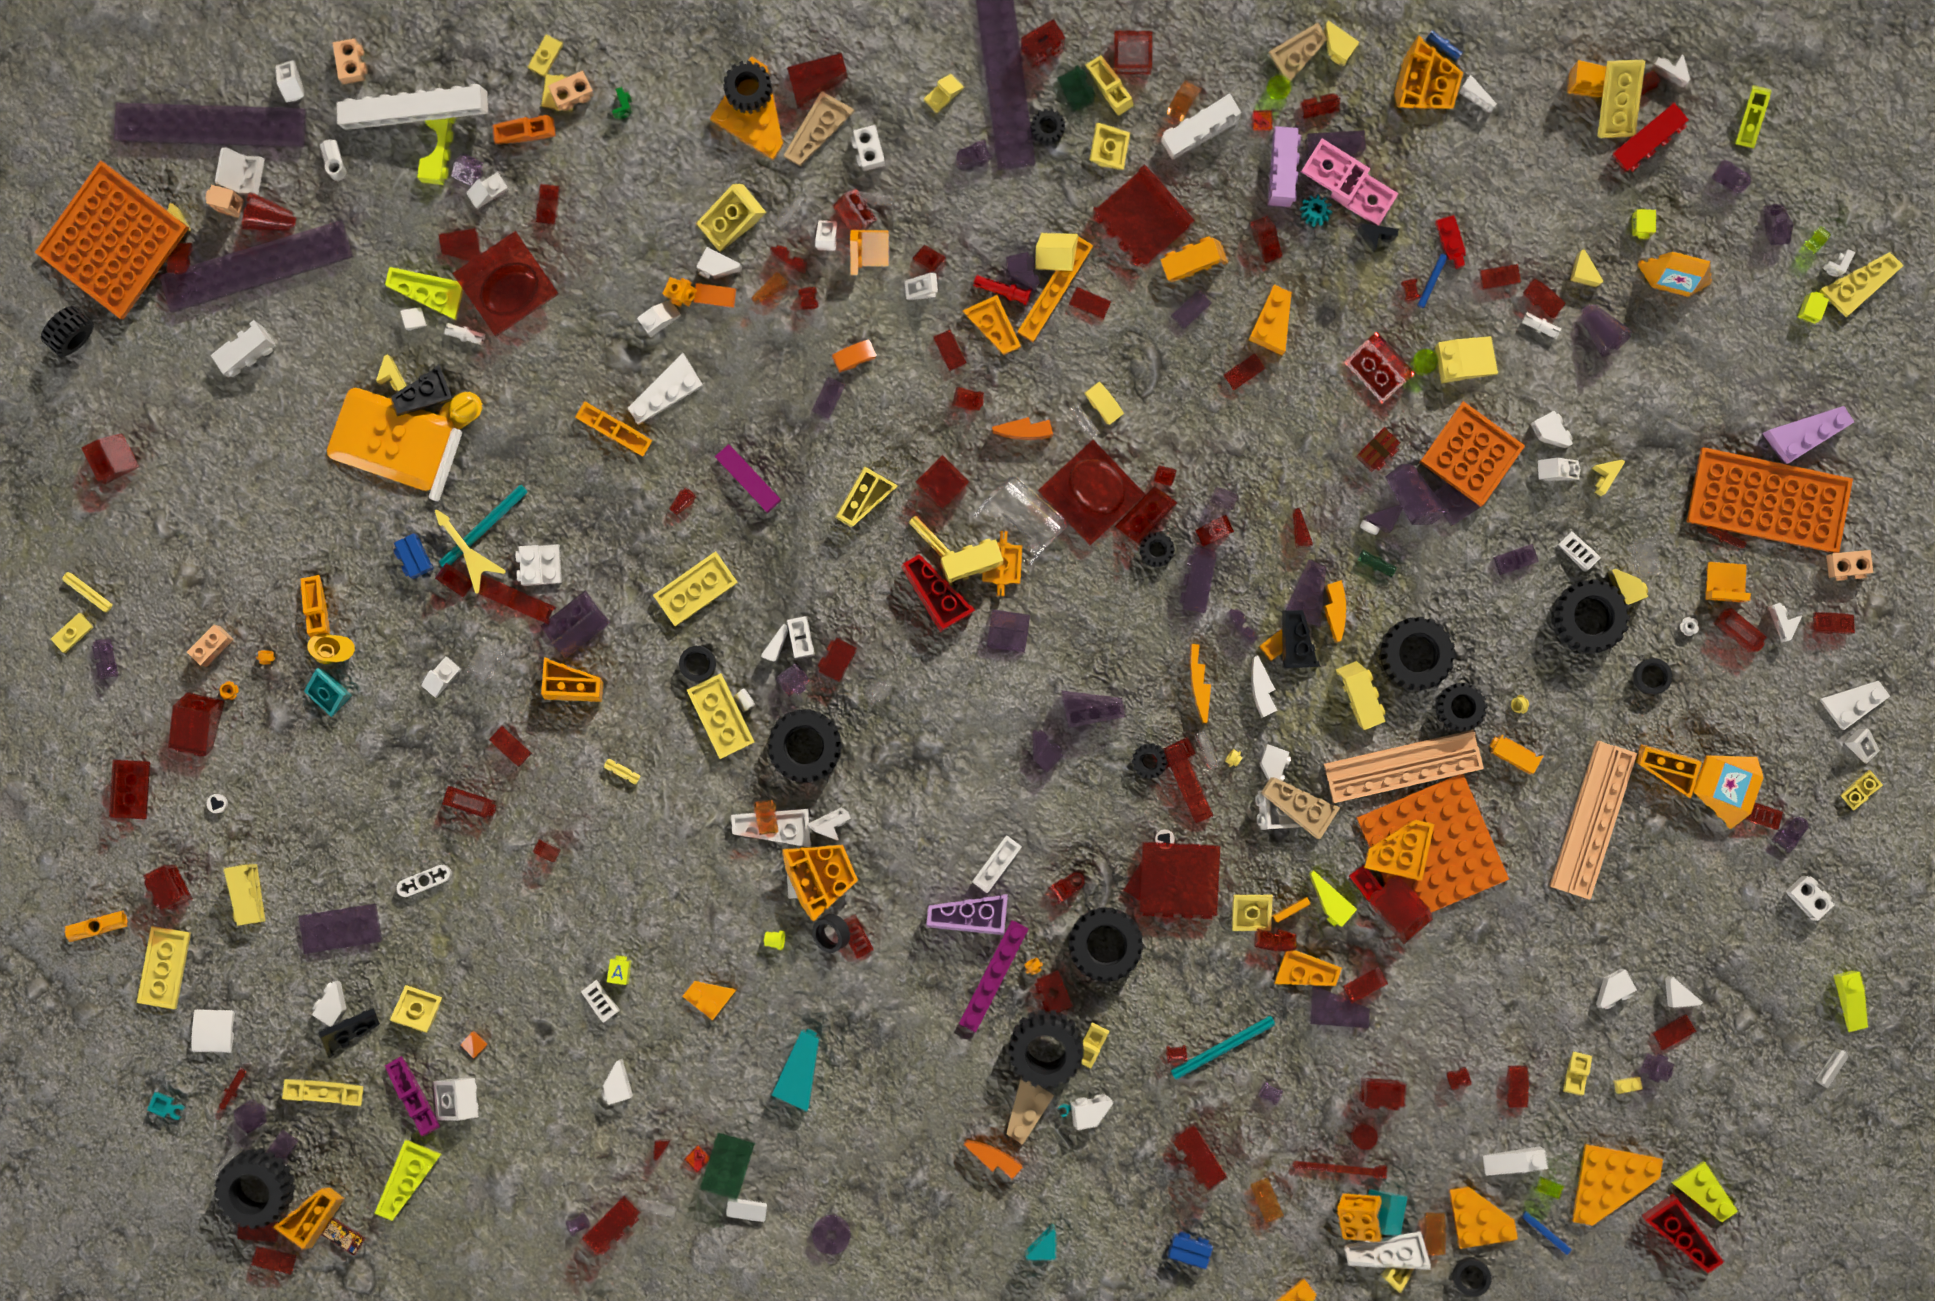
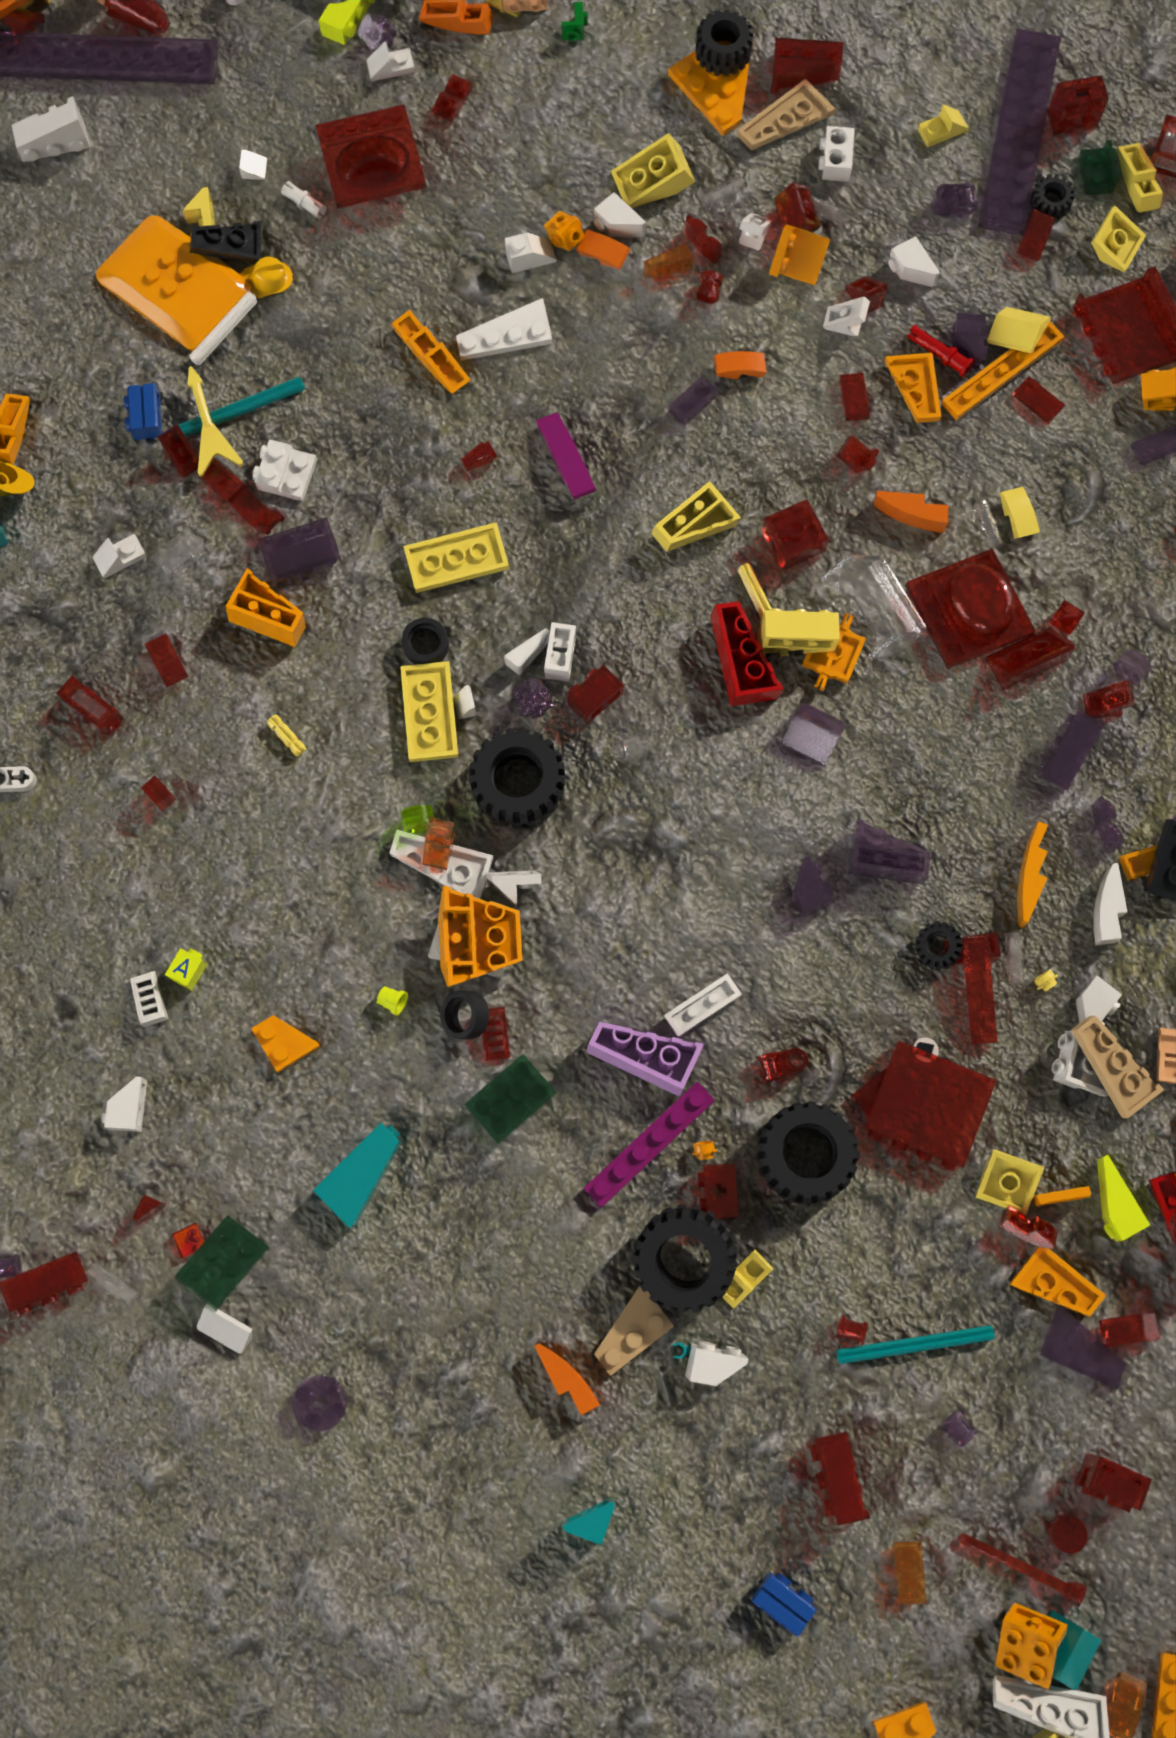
camera: 20 degrees right, 10 degrees down
neon yellow wing [385,267,465,320] -> none
clear red wing [438,228,483,265] -> none
black tyre [1139,532,1175,568] -> none
none -> clear neon green piece [400,805,436,833]
none -> clear green plate [464,1054,557,1145]
none -> white slope [888,236,940,287]
none -> clear red slope [1016,209,1055,262]

